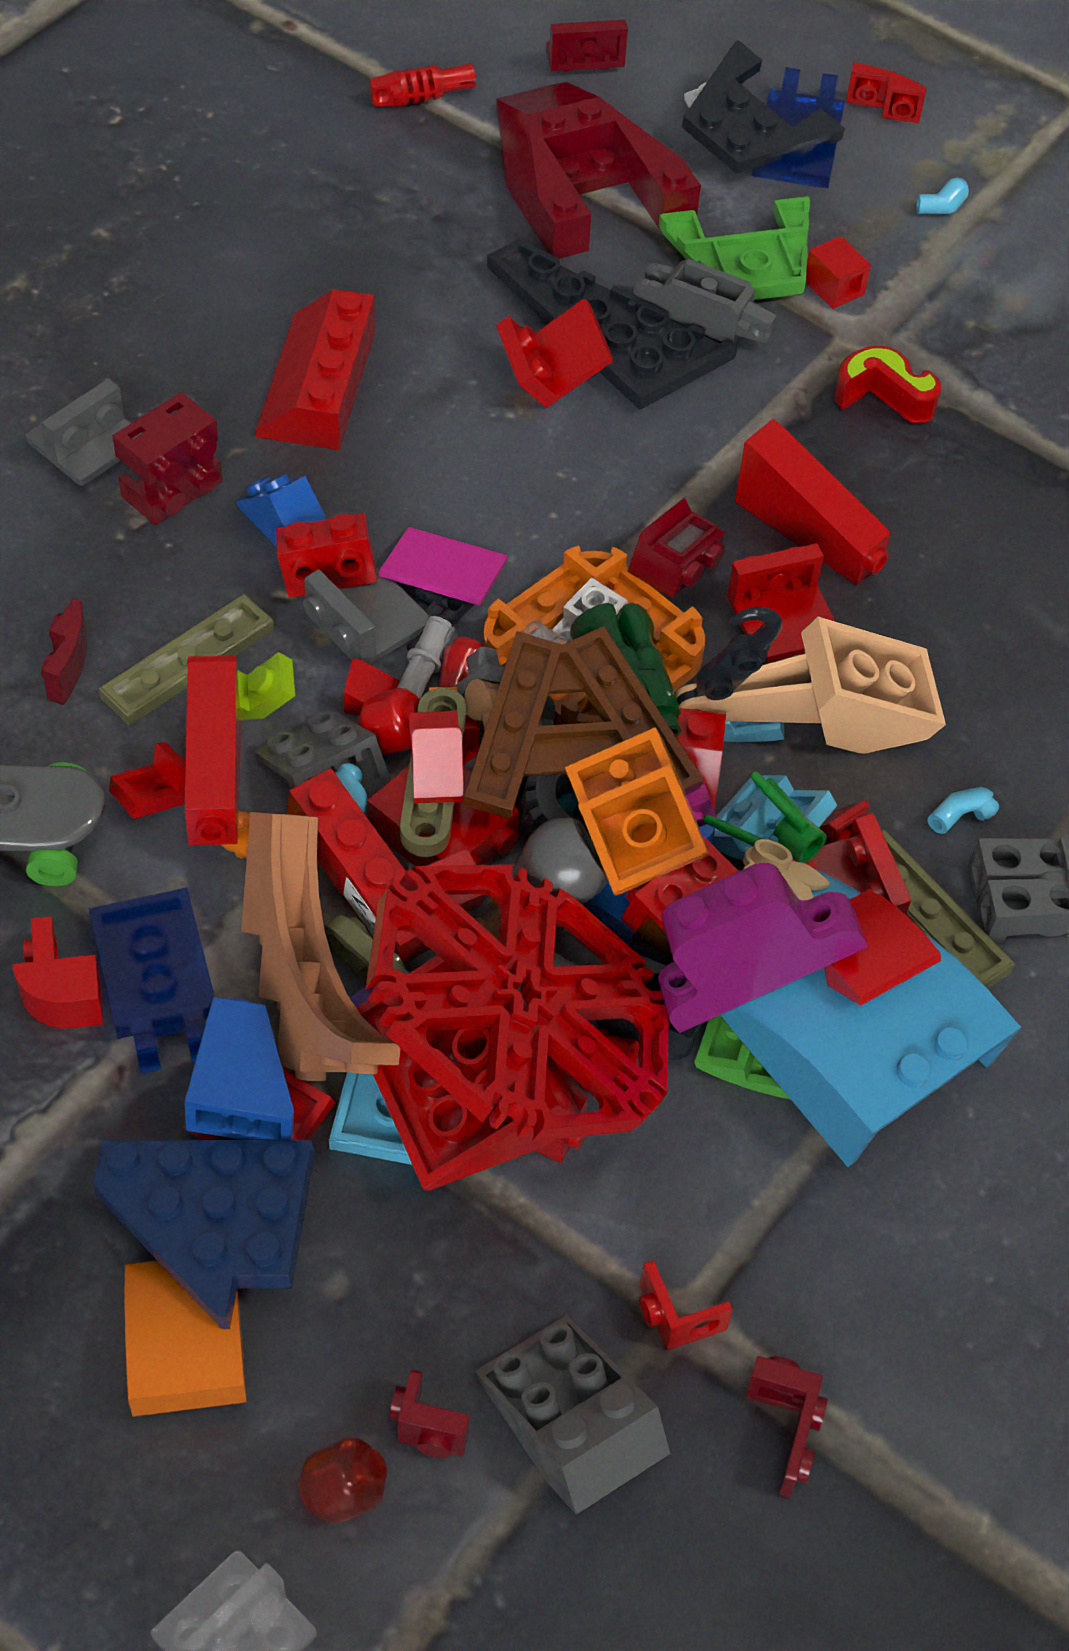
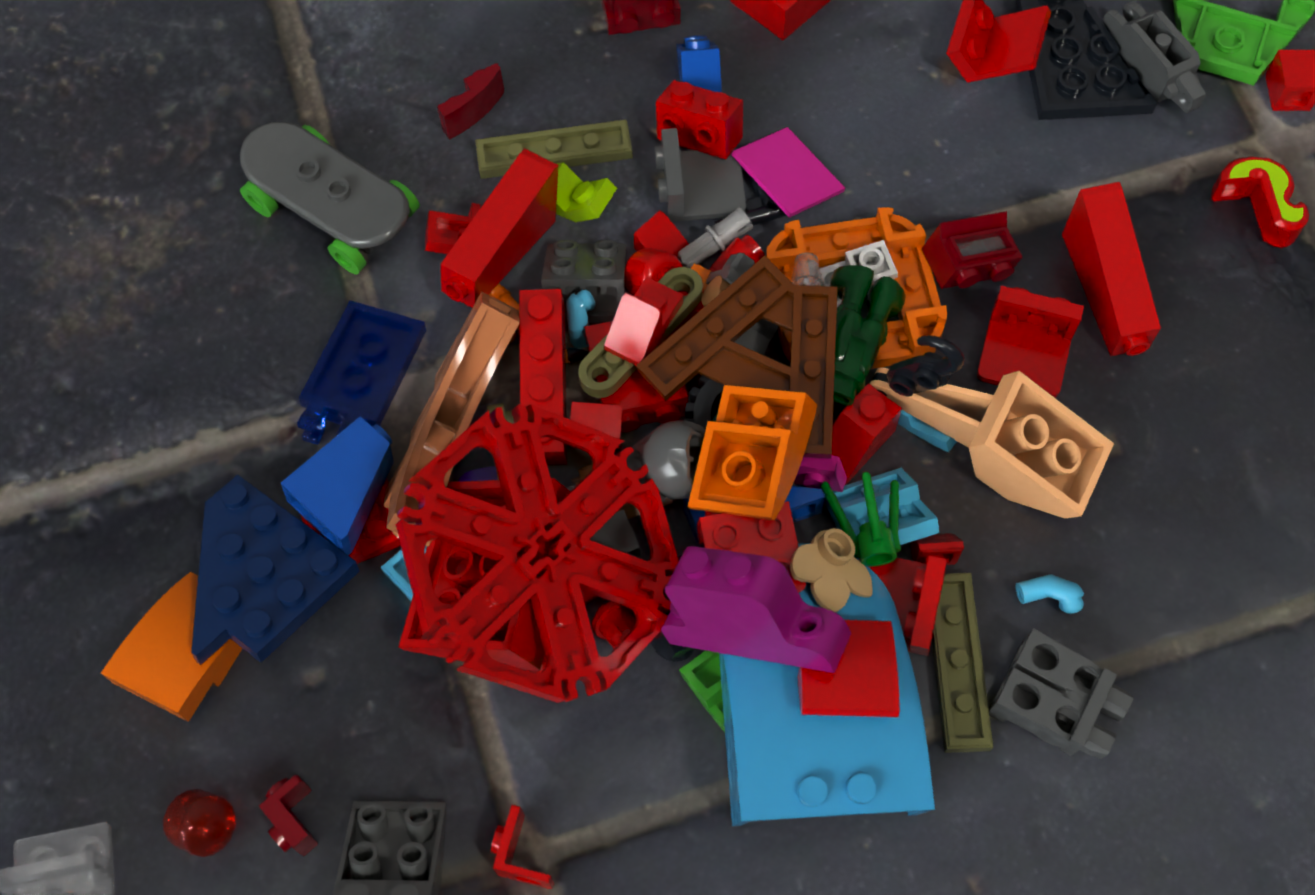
camera: 40 degrees right, 10 degrees up
red brick [12,916,104,1028] -> none

